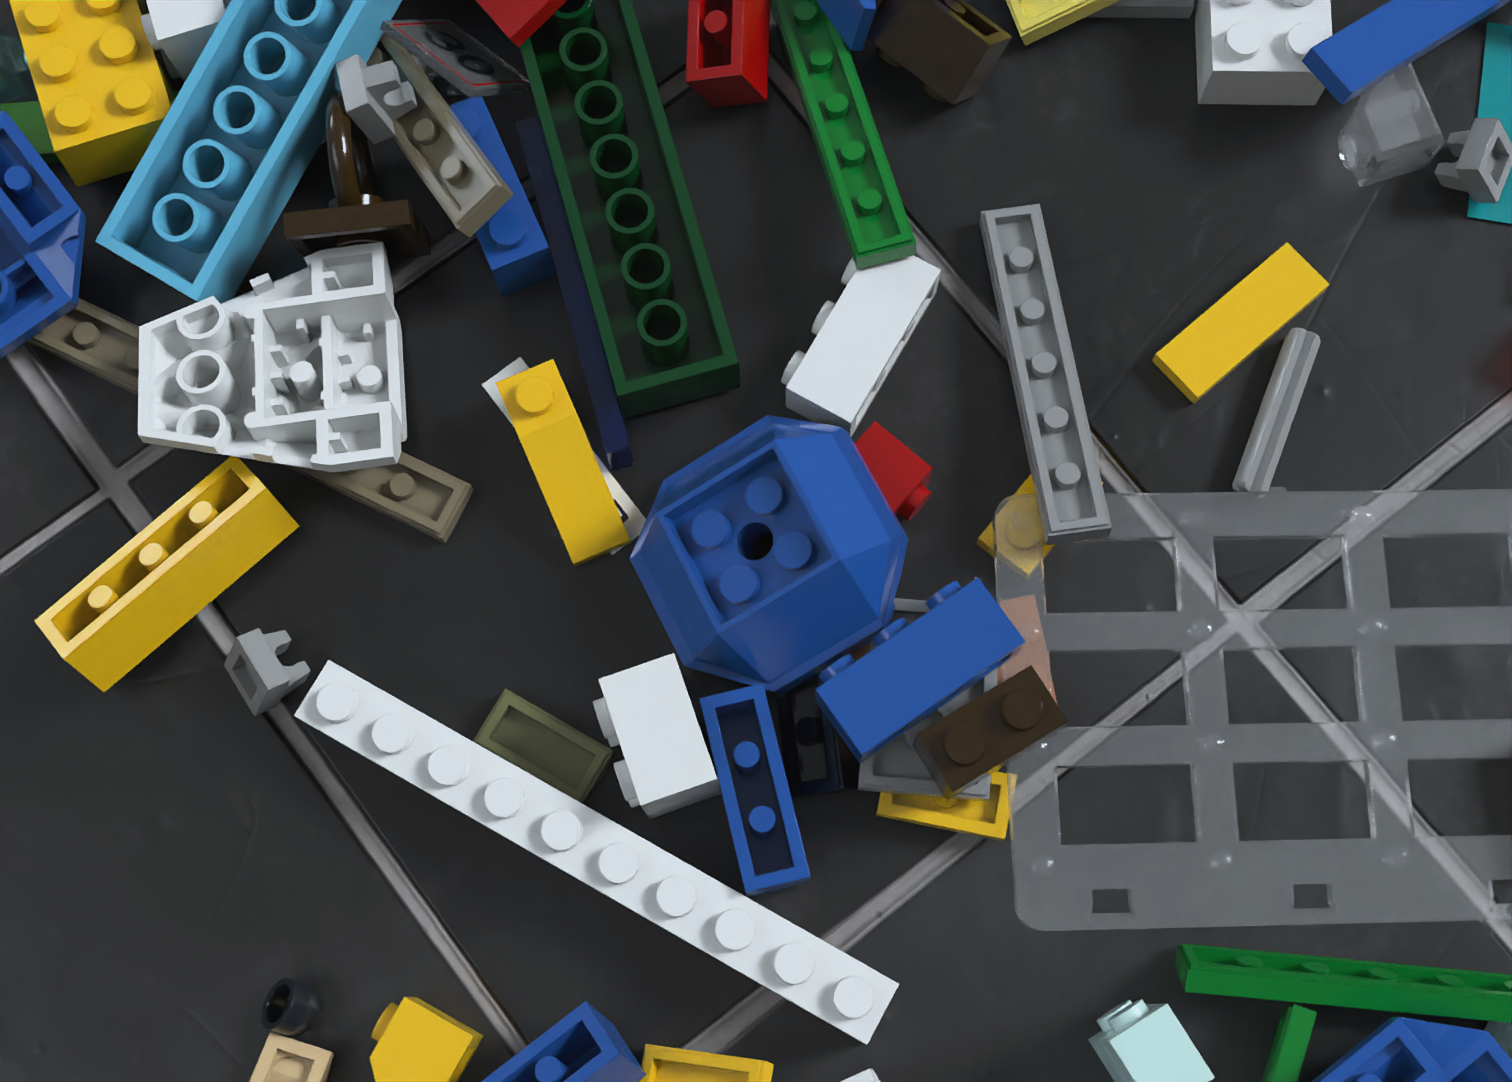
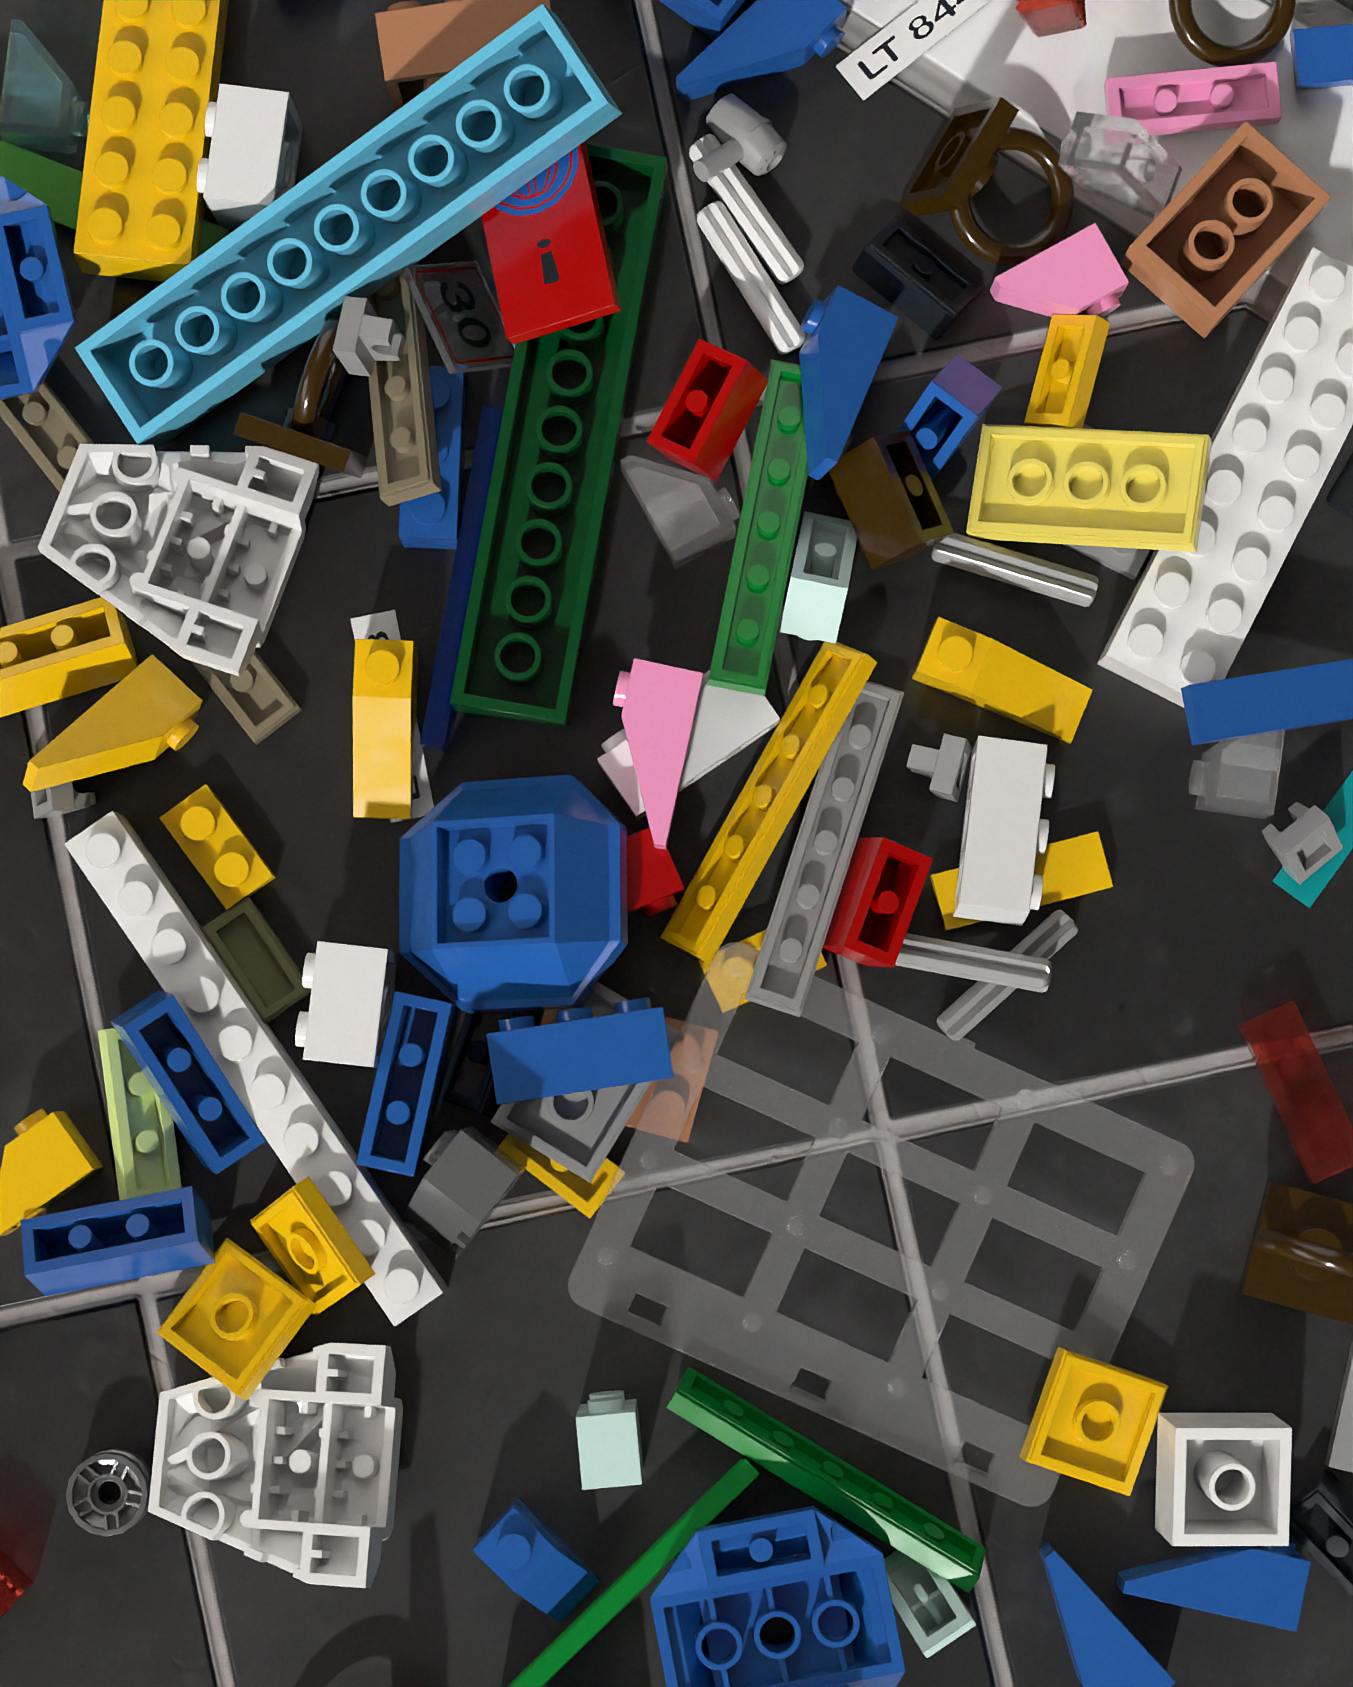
camera: 25 degrees right, 10 degrees up
dark brown brick [912,665,1068,801] -> none
none -> yellow slope [23,654,203,792]
none -> yellowish green plate [98,1028,182,1200]
none -> blue brick [110,989,266,1174]
none -> yellow plate [160,784,276,910]
none -> yellow tile [250,1176,376,1316]
none -> dark grey wedge [402,1126,526,1260]
none -> bright pink slope [613,658,703,850]
none -> clear slope [620,455,740,569]
none -> yellow tile [660,641,877,964]
none -> light aqua slope [779,511,857,644]
none -> red brick [823,837,933,968]
none -> light grey axle [895,933,1052,993]
none -> light grey tile [907,733,972,802]
none -> yellow slope [912,617,1093,743]
none -> light grey axle [932,533,1099,607]
none -> white brick [953,736,1055,926]

